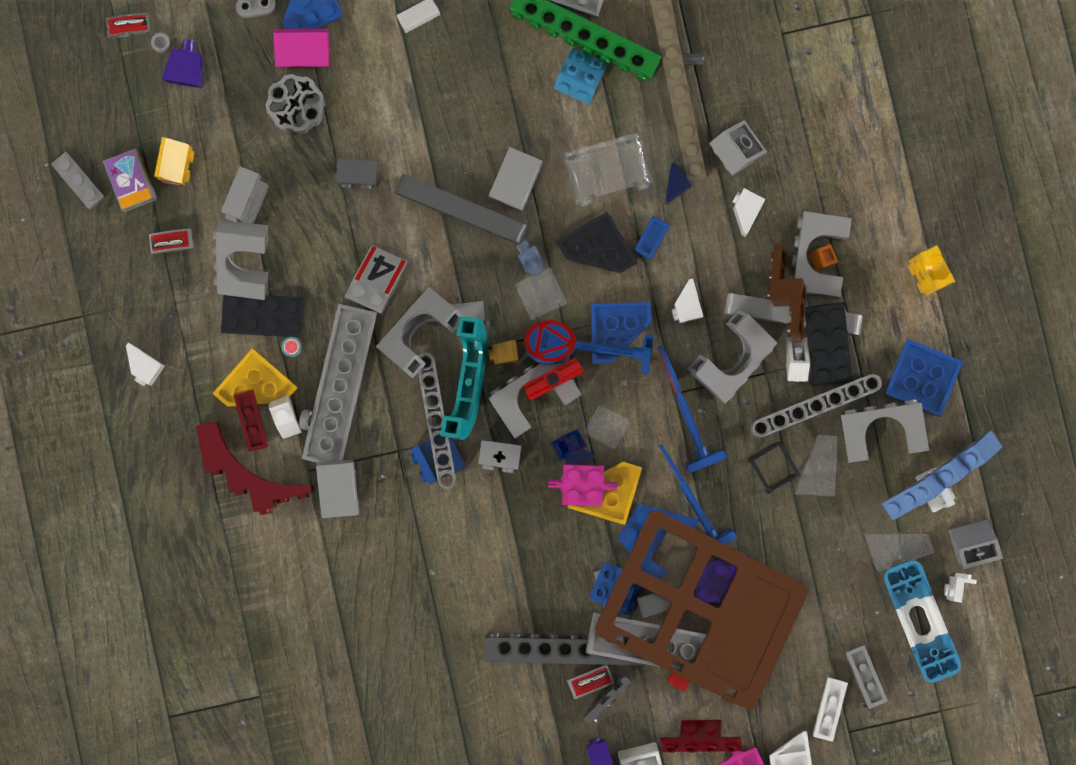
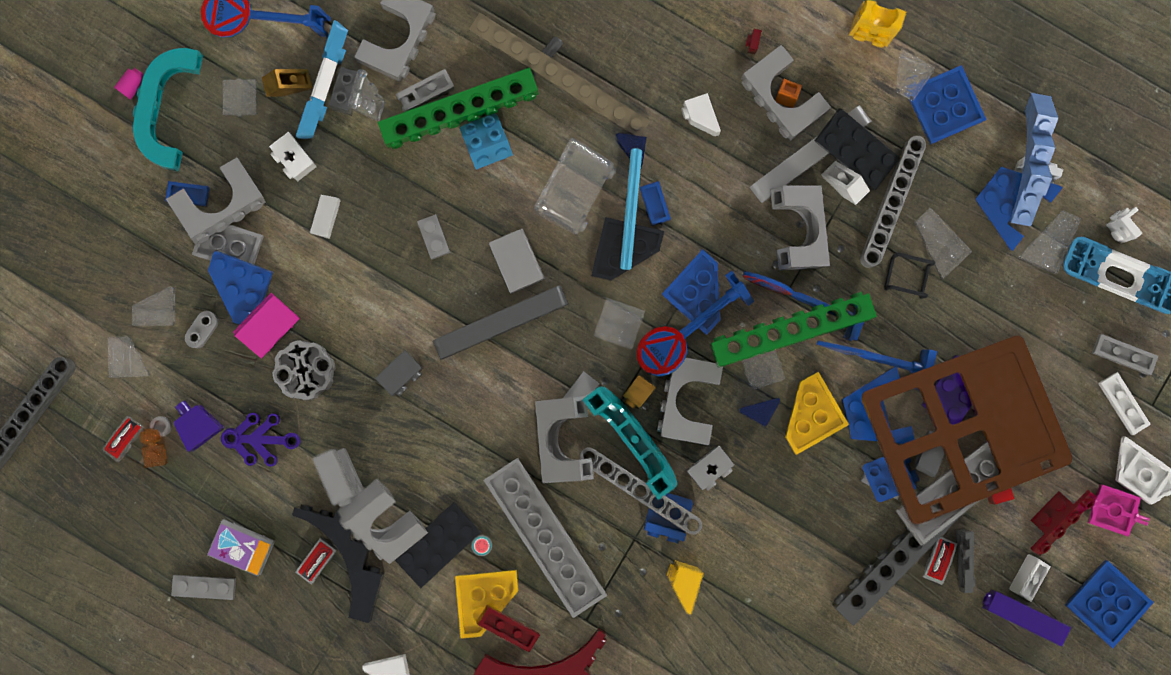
camera: 50 degrees left, 0 degrees up
yellow slope [155,137,194,187] -> none
white slope [269,396,302,439] -> none
light grey tile [299,410,313,430] -> none
light grey piece [316,460,359,518] -> none
light grey slope [345,245,408,315] -> none
sand blue hips [516,241,544,275] -> none
red piece [522,357,584,401] -> none
dark pink plate [548,464,617,506] -> none
clear blue slope [550,429,587,461] -> none
white slope [672,278,703,325] -> none
light grey slope [709,120,767,175] -> none
reddish brown bracket [767,244,807,342] -> none
light grey arch [841,399,929,463] -> none
light grey slope [949,519,1003,569] -> none
none -> clear orange plate [140,428,168,468]
none -> dark purple plant [221,413,301,467]
none -> black arch [292,504,385,623]
none -> light grey plate [417,214,450,260]
none -> medium azure axle [620,148,642,270]
none -> yellow slope [667,560,703,614]
none -> green brick [710,292,877,368]
none -> dark red plate [745,29,762,55]
none -> clear wing [895,49,935,101]
none -> blue wing [975,167,1063,251]

